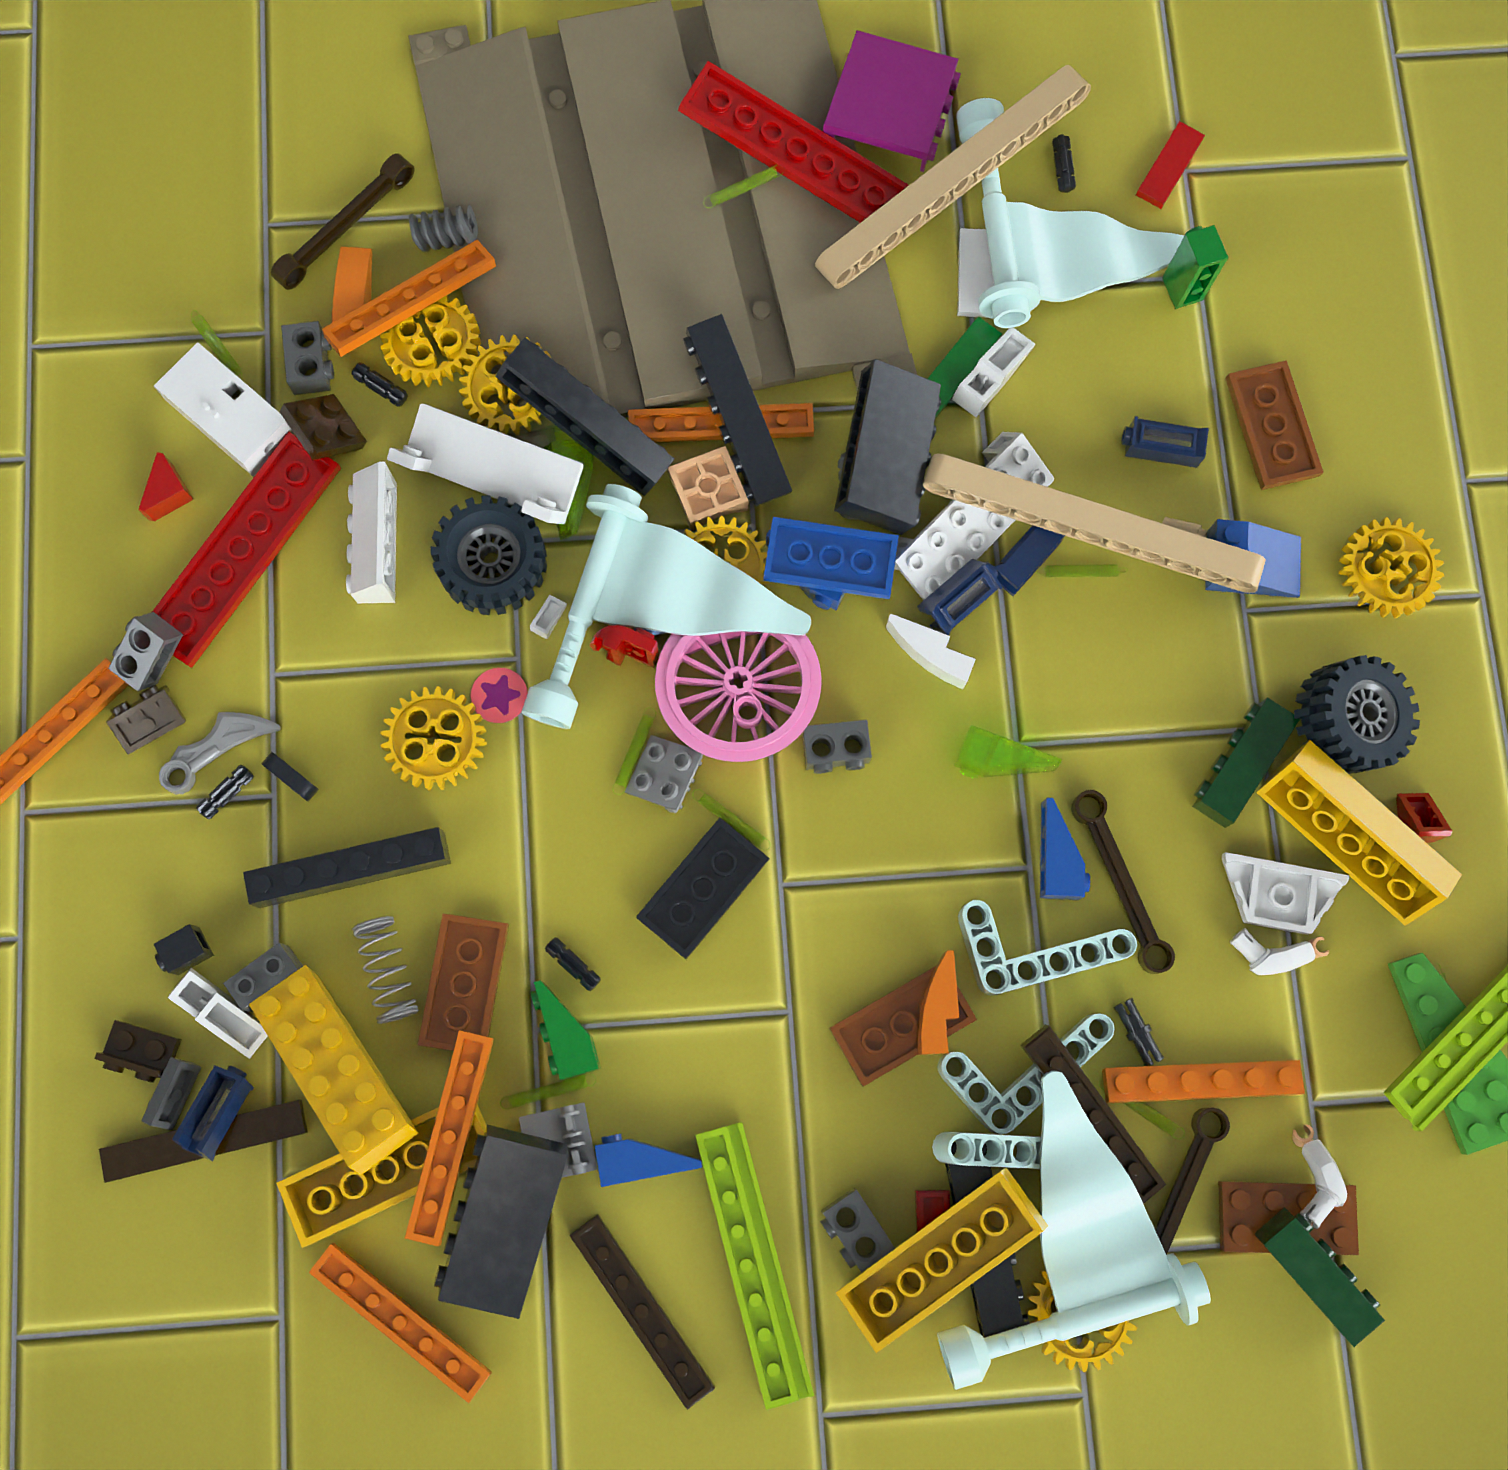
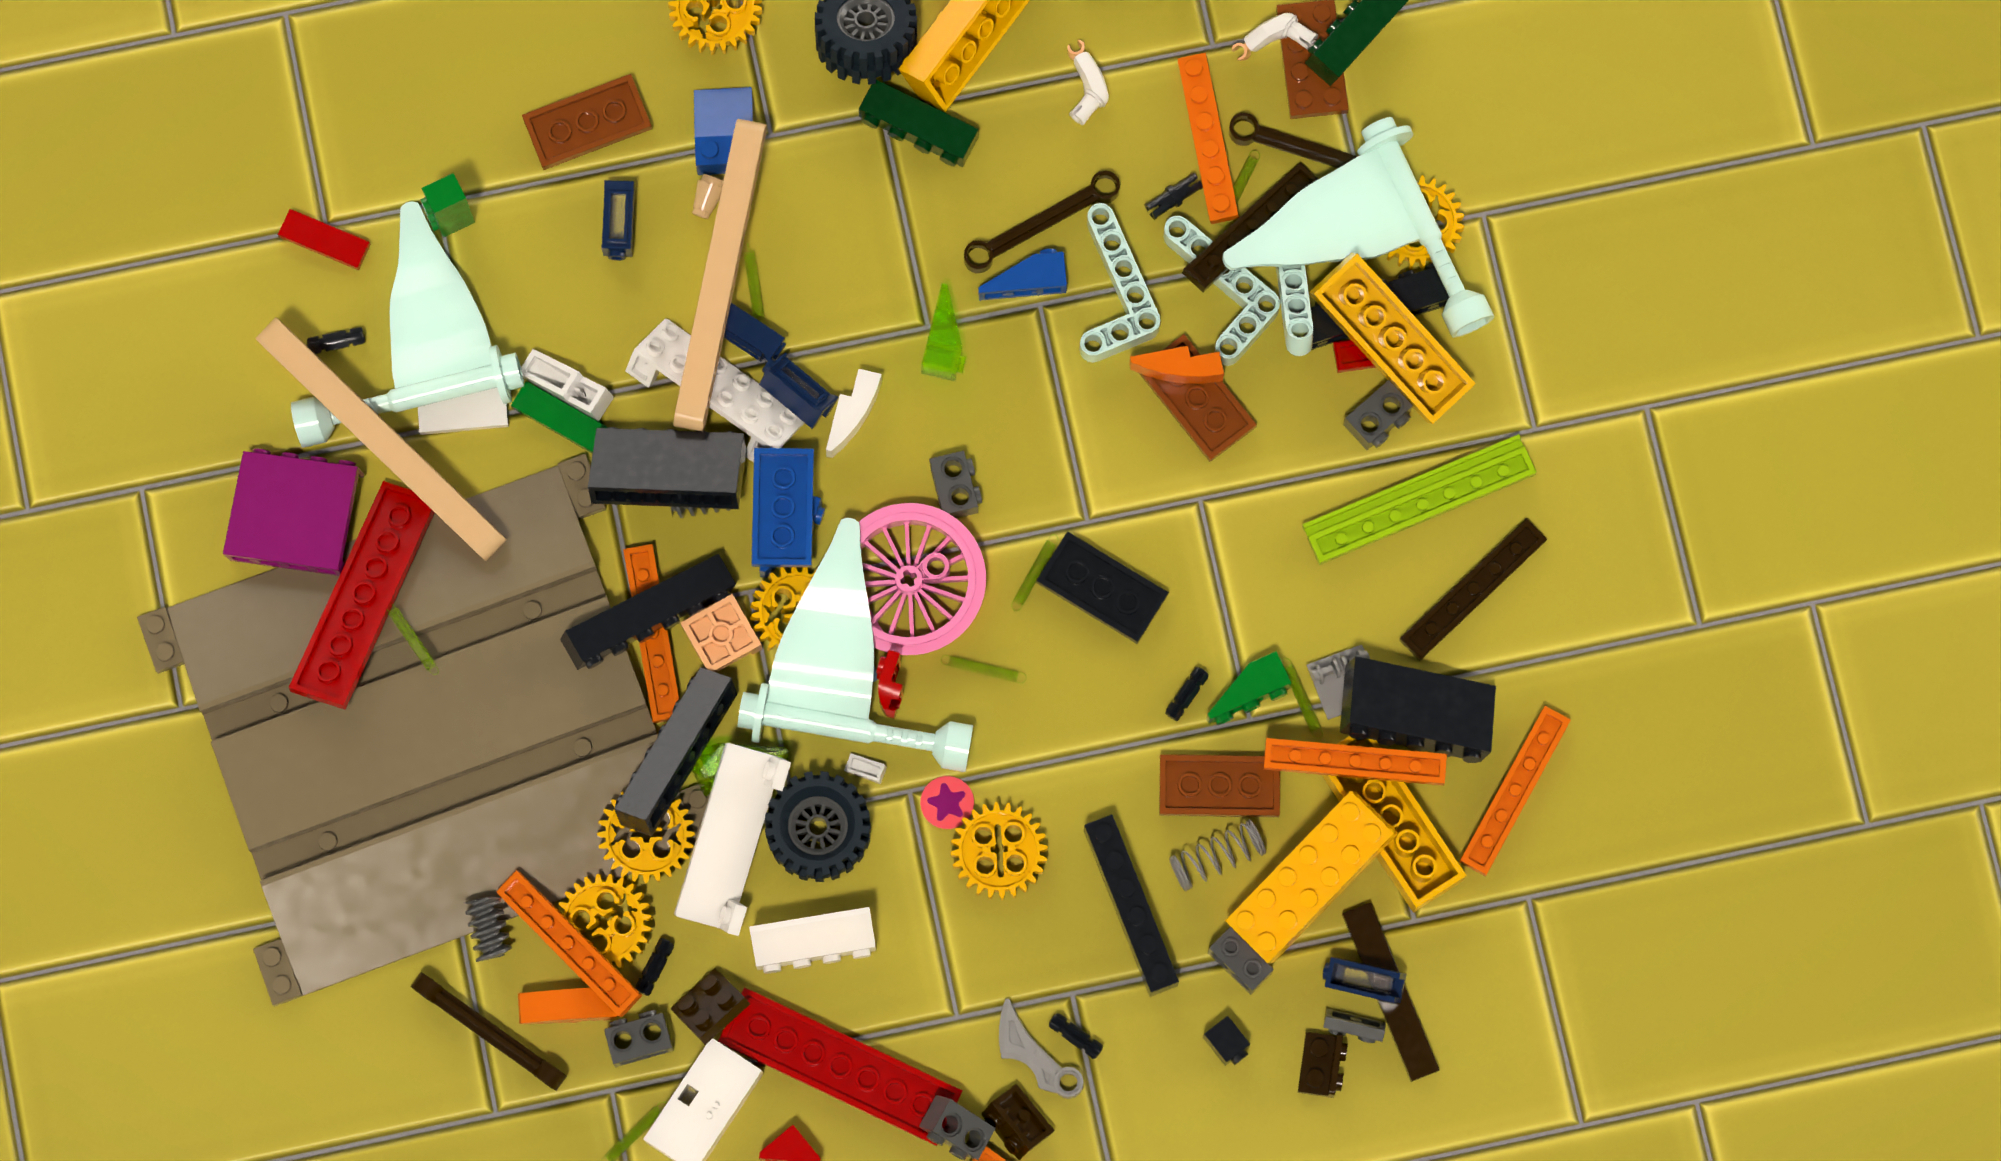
camera: 95 degrees left, 0 degrees up
white slope [168,968,268,1059] -> none
black beam [261,752,319,802] -> none
blue slope [595,1133,703,1187] -> none
light grey hinge [625,735,703,814] -> none
white wing [1221,852,1349,935] -> none

